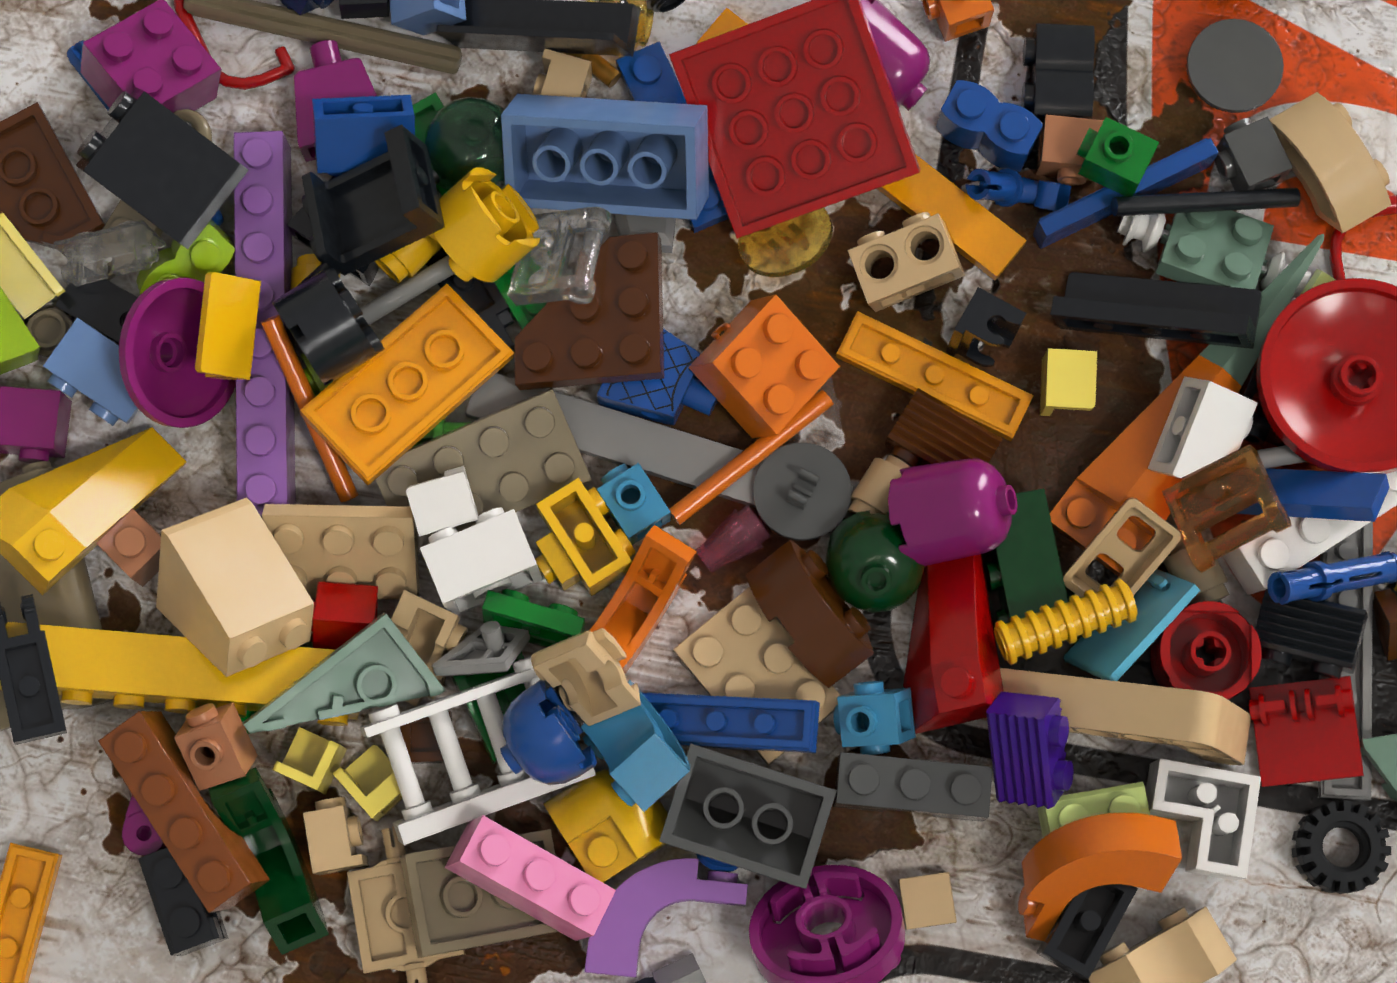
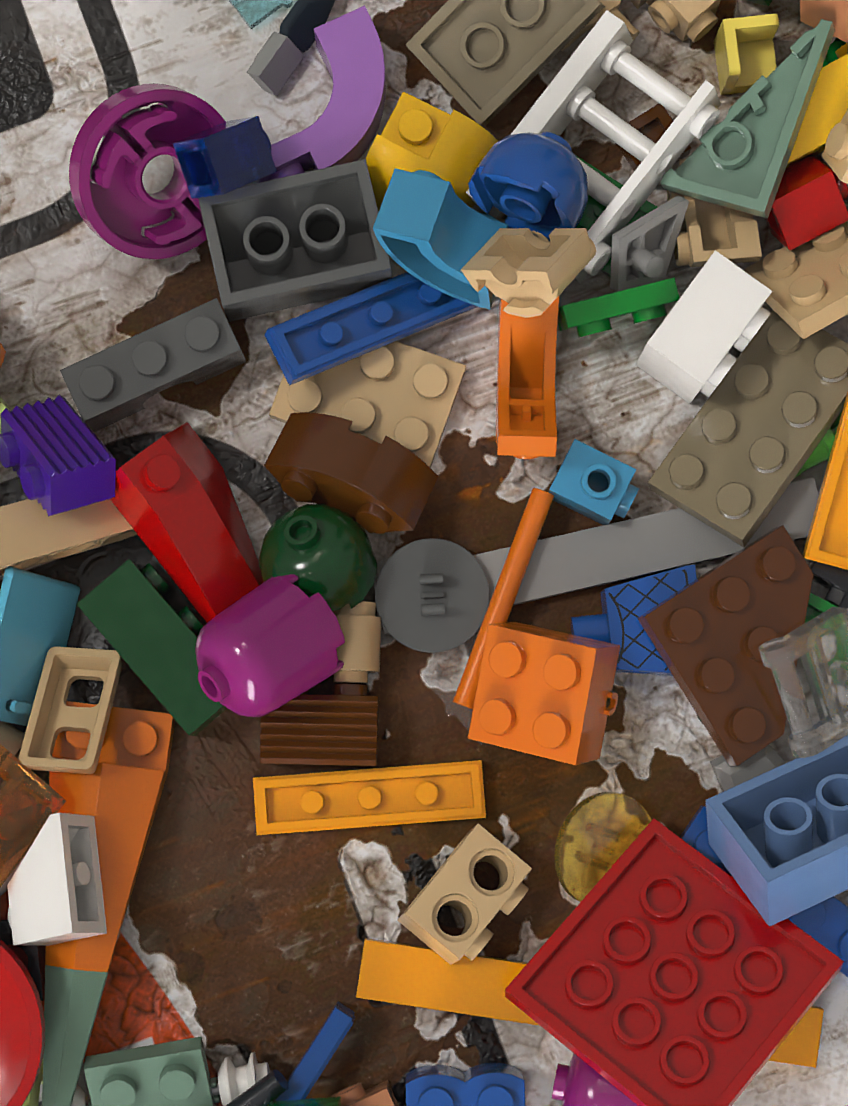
camera: 150 degrees right, 5 degrees up
light yellow panel [332,745,402,822] -> none
white panel [406,466,478,537] -> none
bright pink brick [445,815,616,941] -> none
yellow plate [535,532,581,591] -> none
yellow brick [536,477,636,596] -> none
clear pink cone [695,505,771,573] -> none
dark azure brick [833,681,916,755] -> none
tan tile [898,872,957,930] -> none
black hinge [945,287,1027,367] -> none
blue piece [966,168,1071,211] -> none
yellow piece [994,579,1138,665] -> none
light yellow panel [1040,348,1097,416] -> none
black panel [1050,272,1262,349] -> none
none -> clear blue brick [173,116,277,199]

